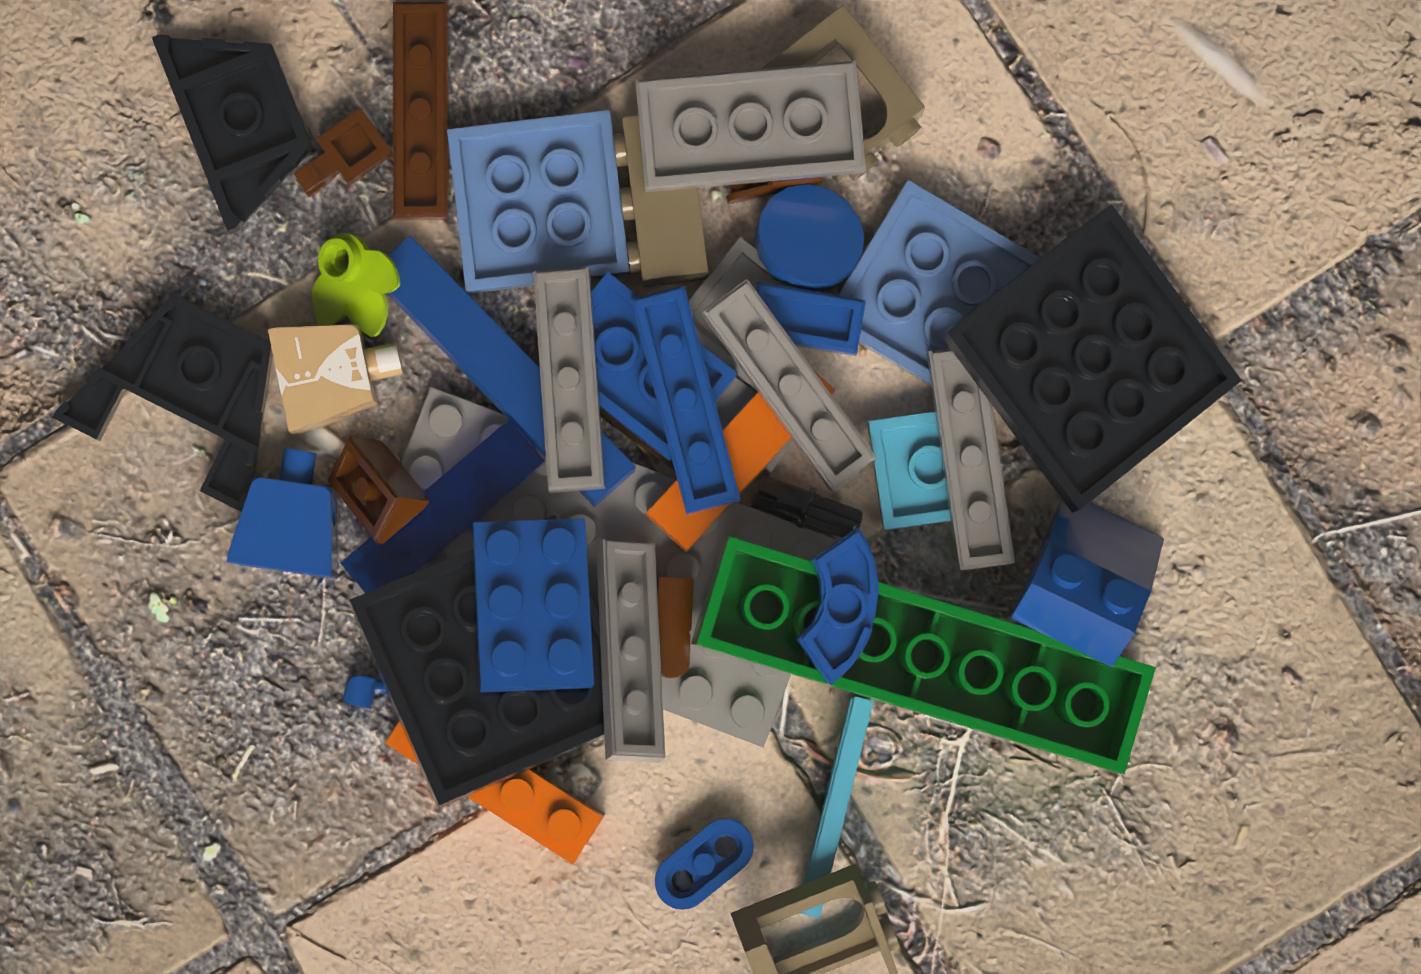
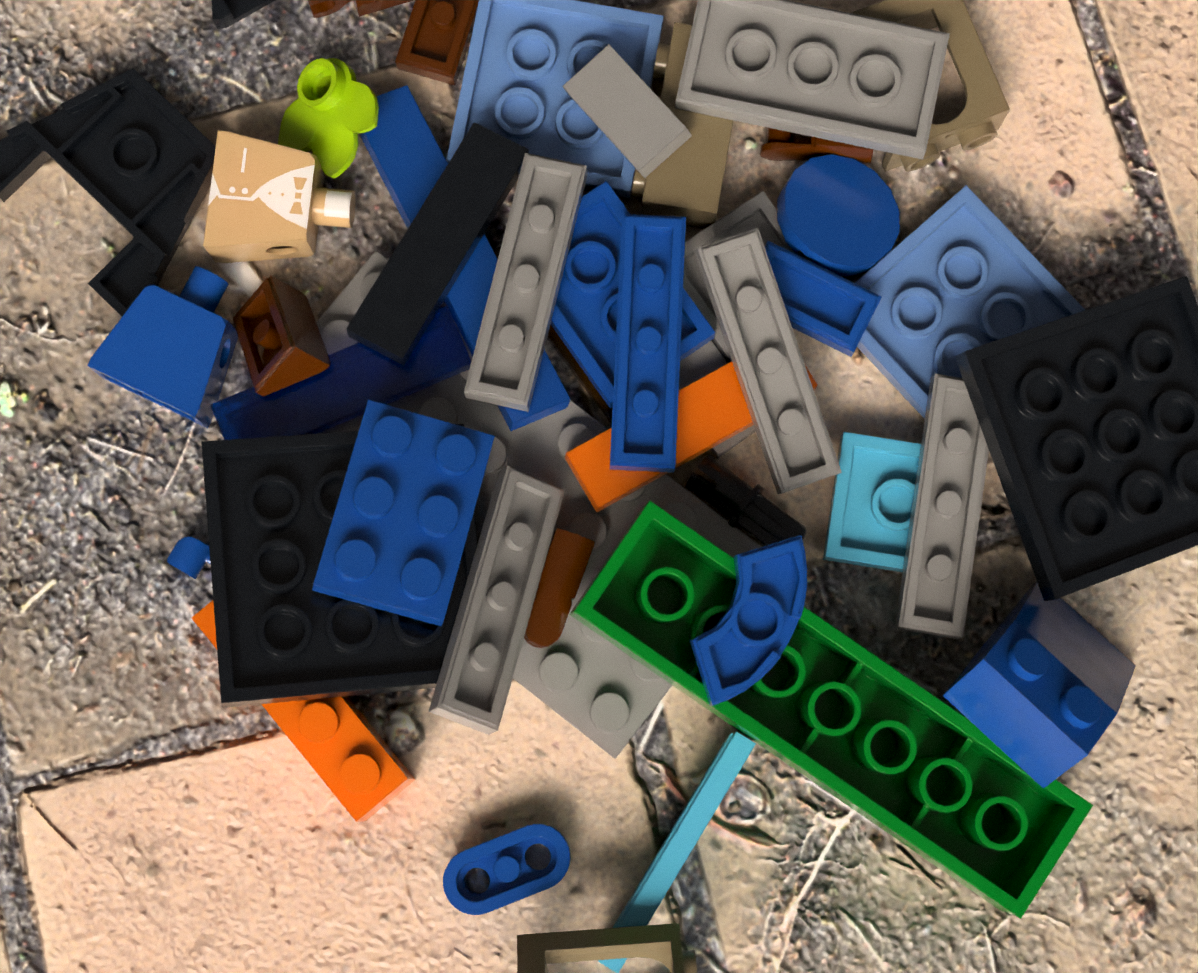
camera: 20 degrees right, 5 degrees down
none -> black tile [346,122,529,366]
none -> light grey tile [562,44,692,178]

